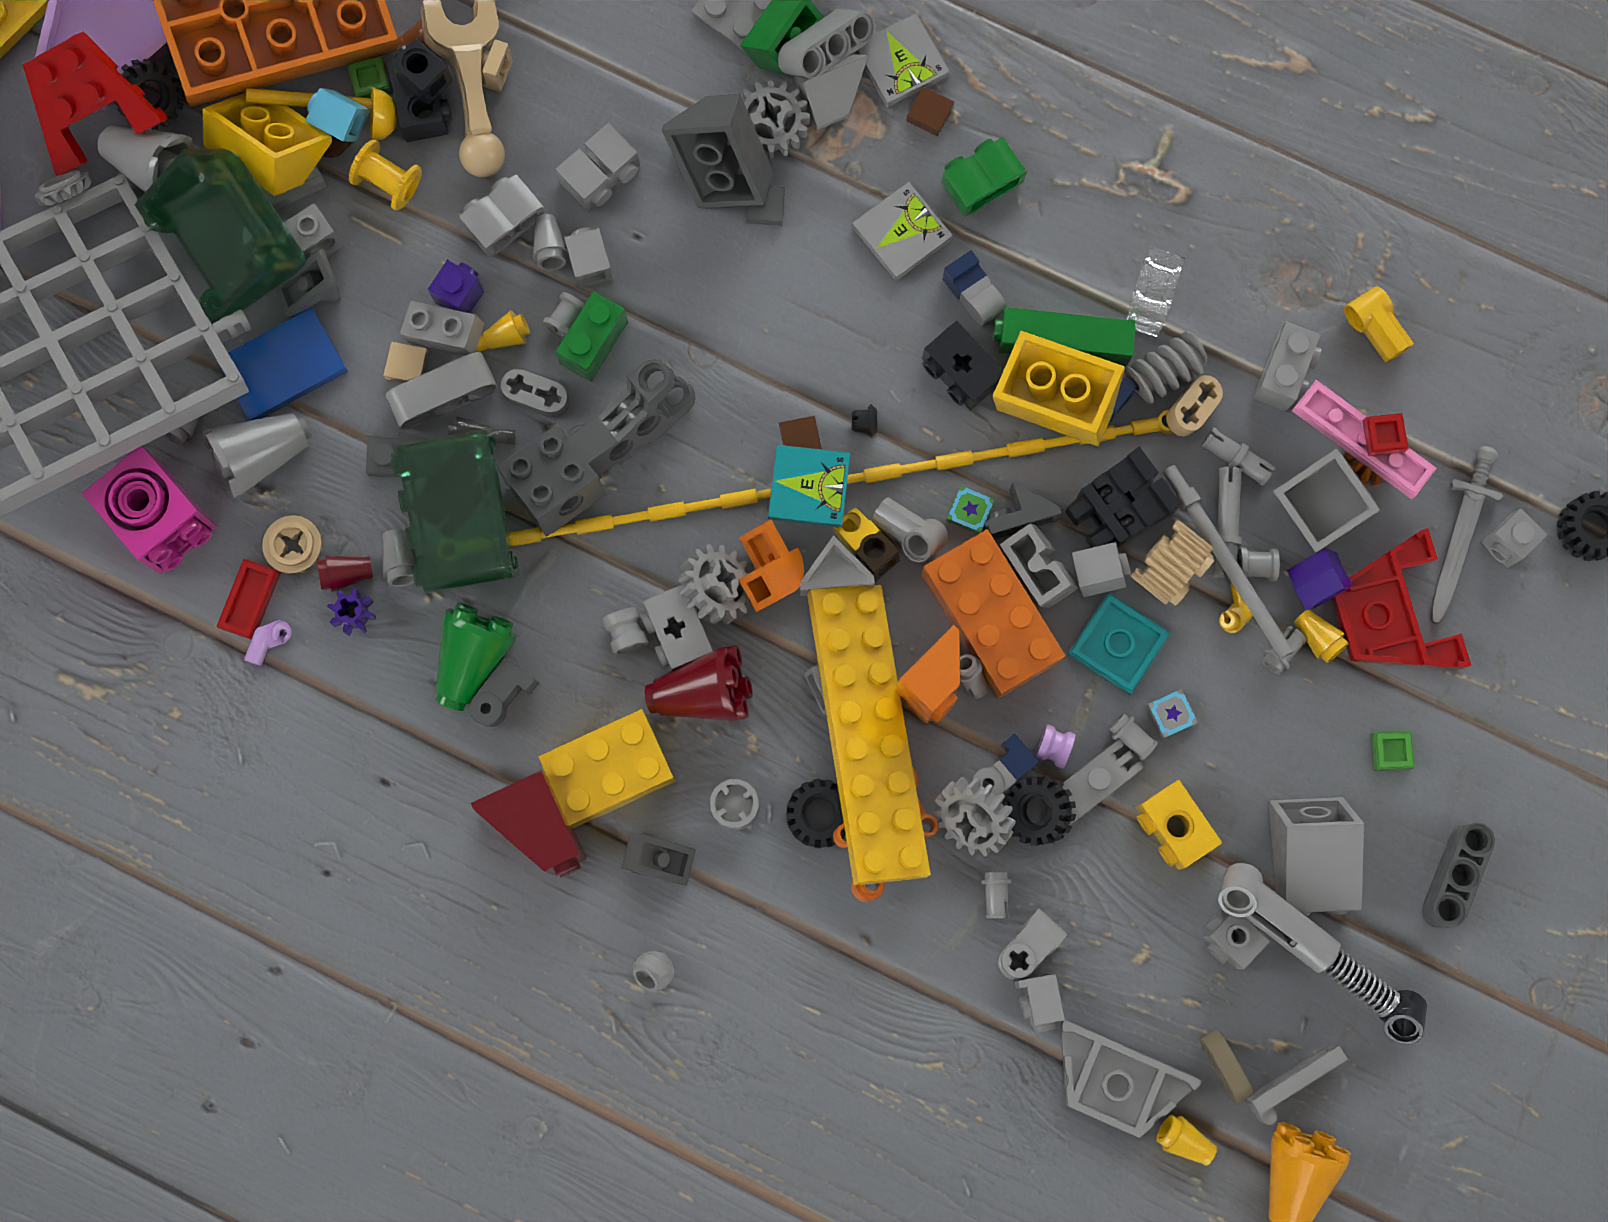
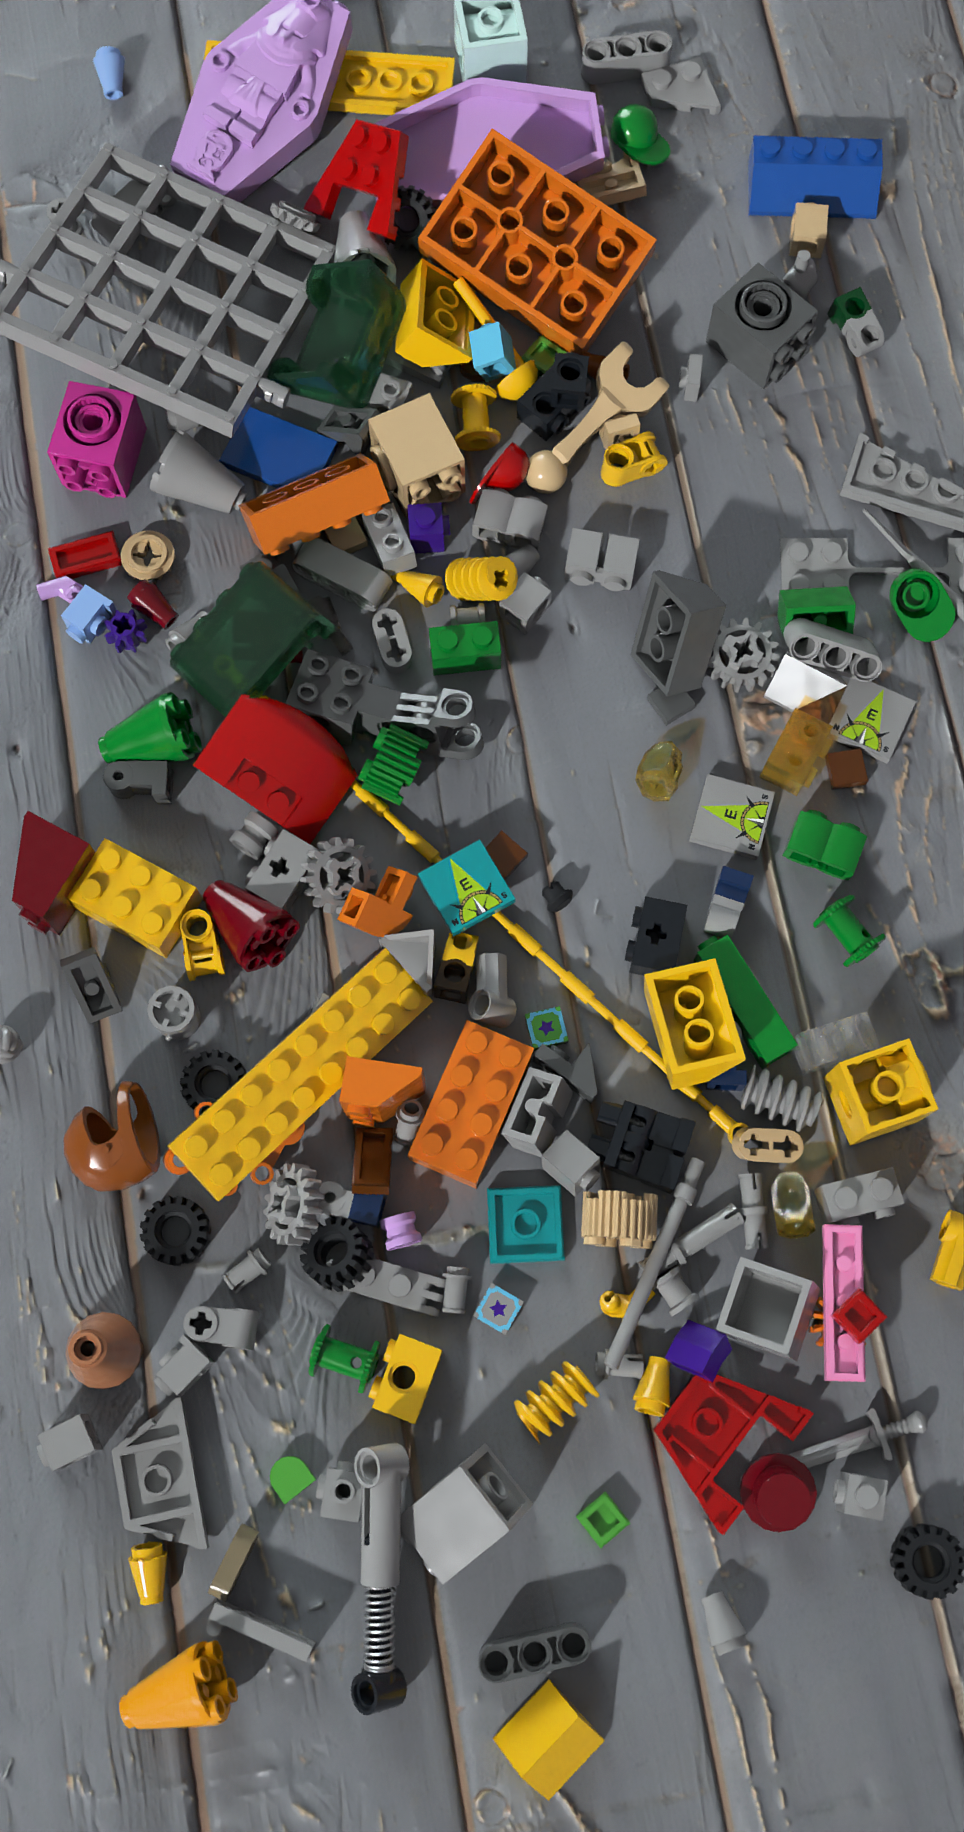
camera: 55 degrees right, 5 degrees down
none -> light grey brick [37,1414,103,1471]
none -> light blue brick [61,584,117,644]
none -> dark orange piece [64,1081,161,1192]
none -> nougat cone [65,1312,144,1389]
none -> black tyre [140,1196,211,1266]
none -> yellow piece [180,909,226,981]
none -> red slope [193,694,358,844]
none -> orange brick [238,453,390,556]
none -> bright green tile [270,1456,317,1504]
none -> green hose [308,1324,381,1393]
none -> reddish brown tile [351,1128,393,1195]
none -> green brick [357,724,430,806]
none -> tan brick [368,393,465,518]
none -> yellow piece [445,556,518,601]
none -> red cap [469,442,529,504]
none -> yellow slope [493,1679,605,1801]
none -> yellow piece [514,1361,600,1445]
none -> yellow piece [600,431,668,487]
none -> clear yellow rock [635,741,683,802]
none -> light grey cone [701,1591,748,1656]
none -> dark red piece [739,1453,817,1532]
none -> clear yellow brick [760,708,833,796]
none -> rock [771,1171,816,1239]
none -> green hose [813,895,886,967]
none -> yellow brick [823,1038,939,1146]

